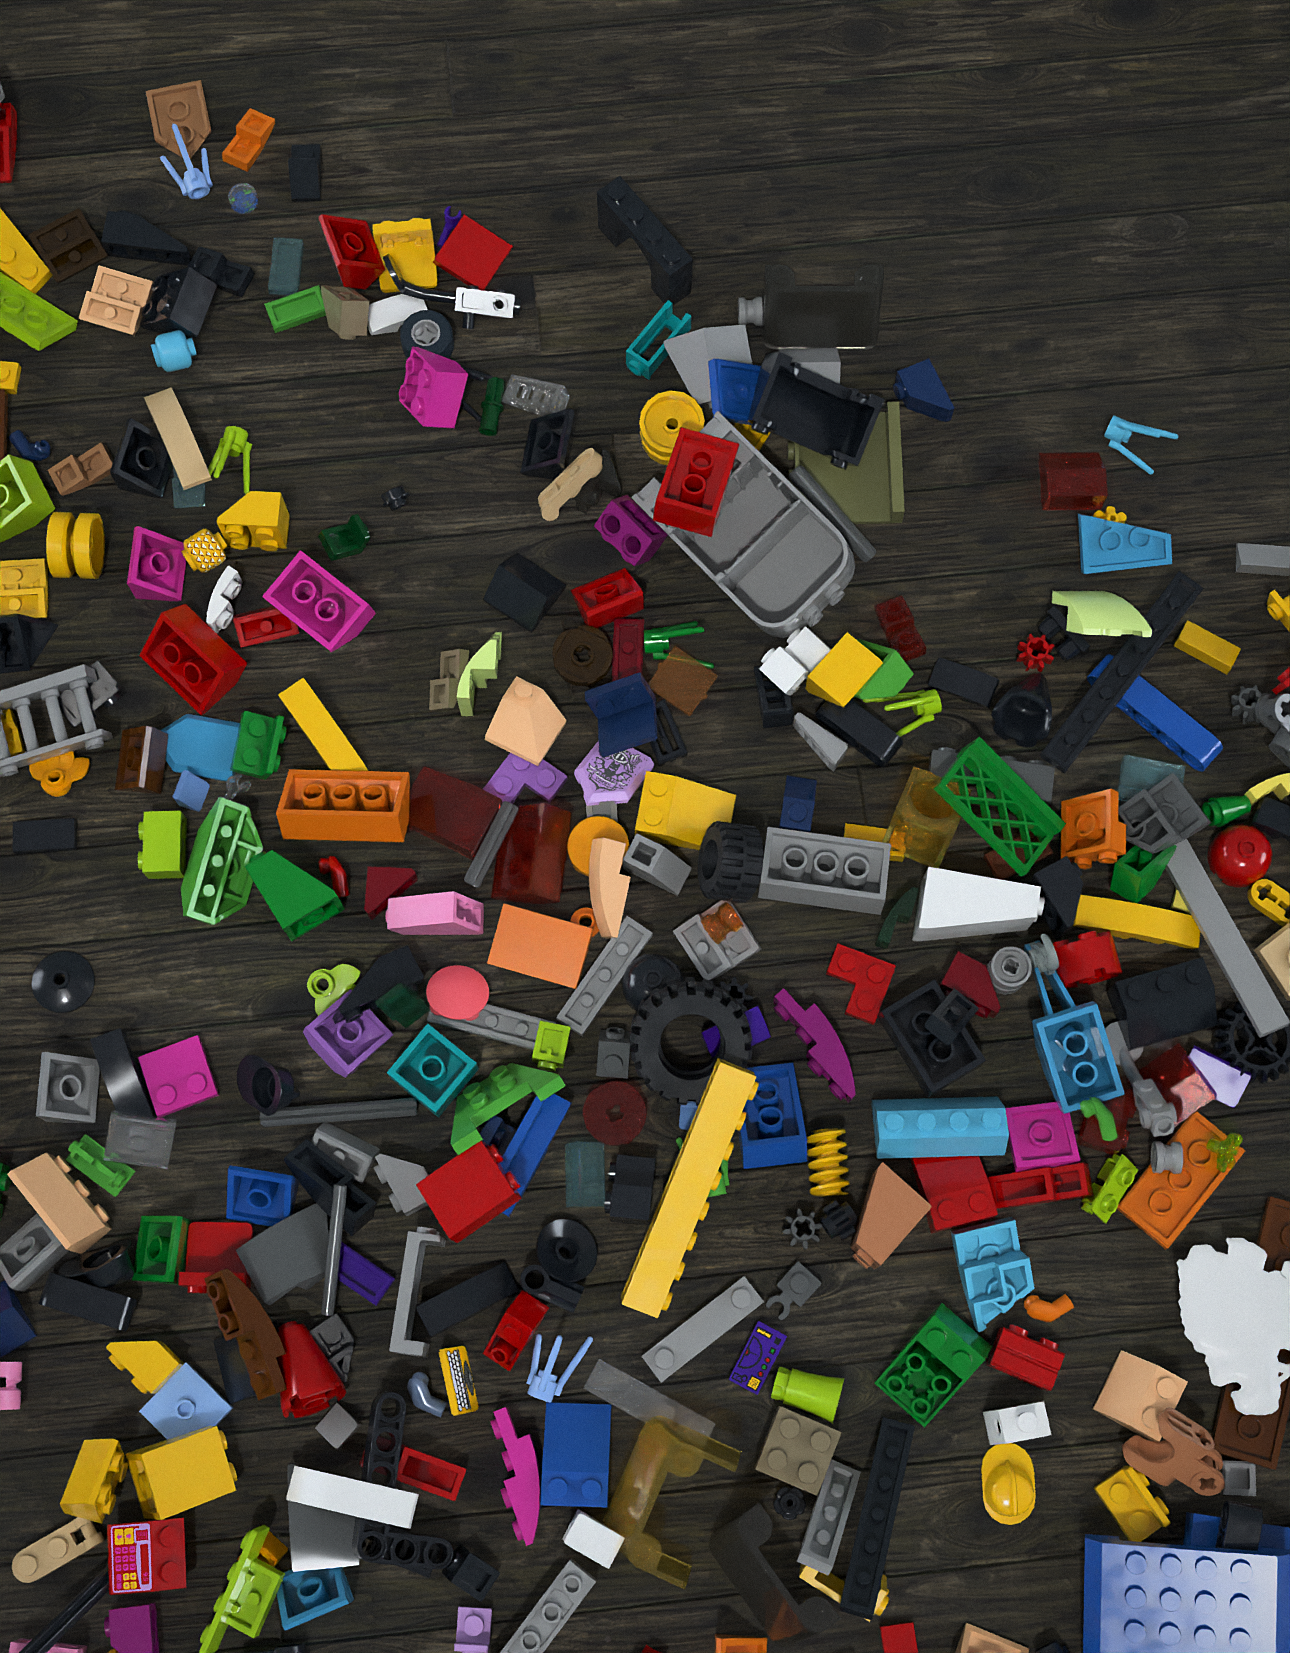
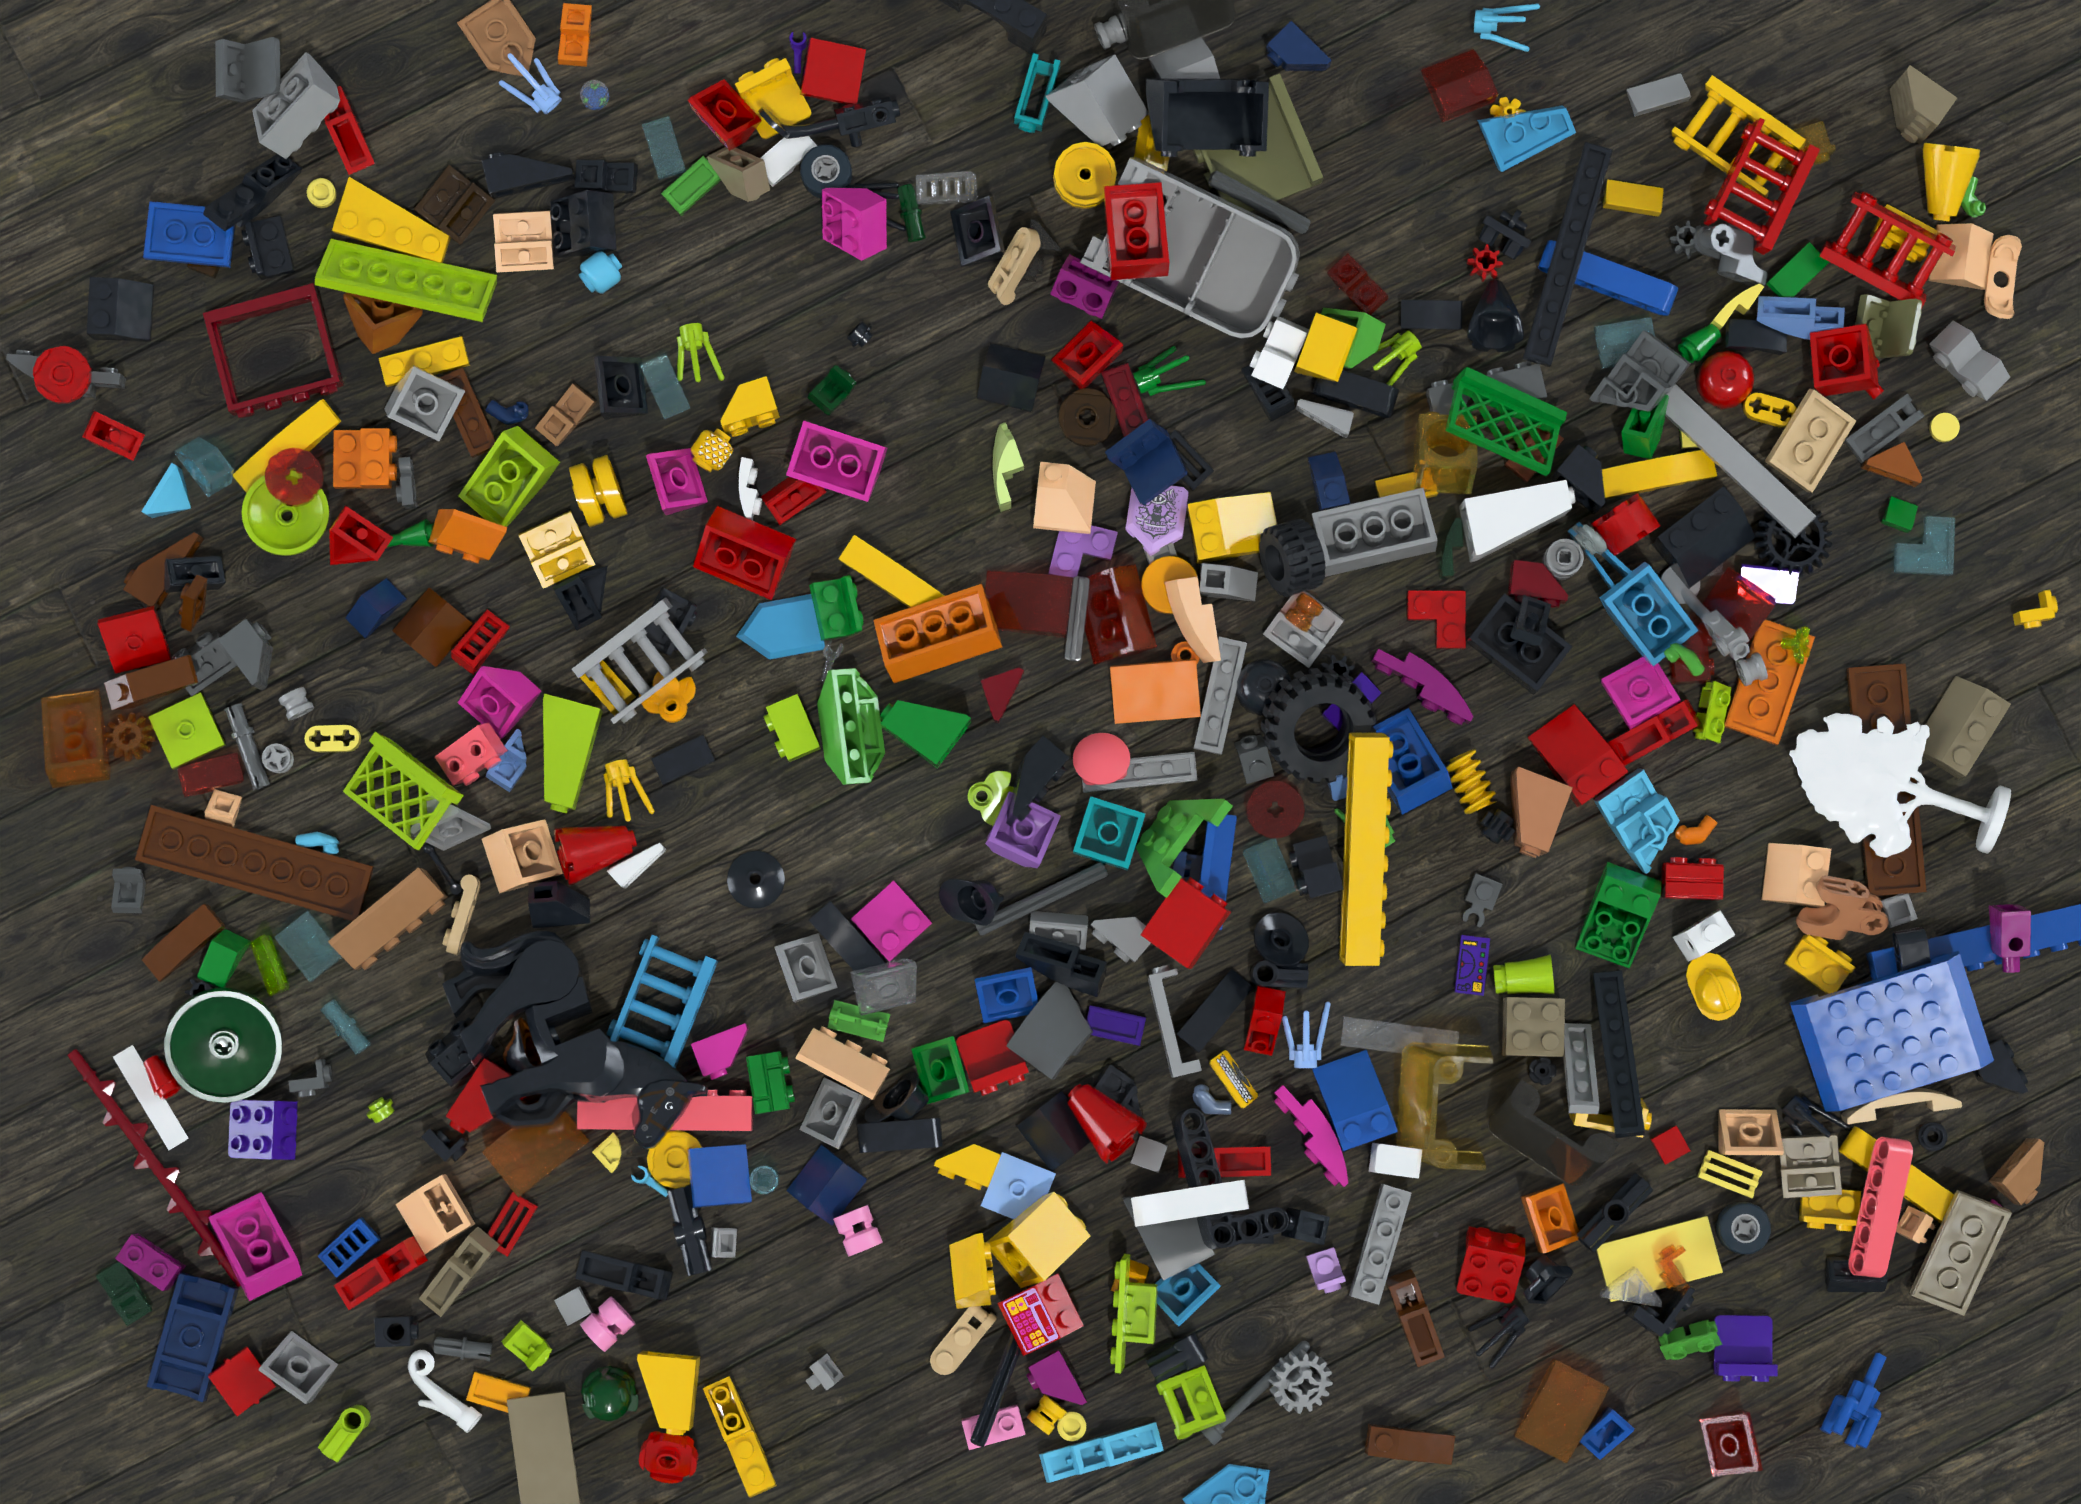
camera: 25 degrees left, 10 degrees up
reddish brown slope [115,726,169,794] -> none
tan slope [144,388,212,490] -> none
medium blue slope [173,770,210,812] -> none
reddish brown slope [204,1269,287,1400] -> none
black slope [288,144,321,202] -> none
red arm [319,856,350,897] -> none
dark grey bar [321,1184,347,1316] -> none
clear green slope [375,982,430,1029] -> none
bright pink slope [385,891,484,935] -> none
dark tan slope [429,649,469,711] -> none
lime bracket [532,1021,571,1071] -> none
light grey plate [641,1276,764,1383] -> none
clear orange piece [648,646,718,717] -> none
blue tile [708,359,761,425] -> none
dark grey gear [782,1209,823,1250] -> none
medium azure slope [871,1097,1009,1159] -> none
yellowish green slope [1052,591,1152,637] -> none
orange plate [1061,789,1126,869] -> none

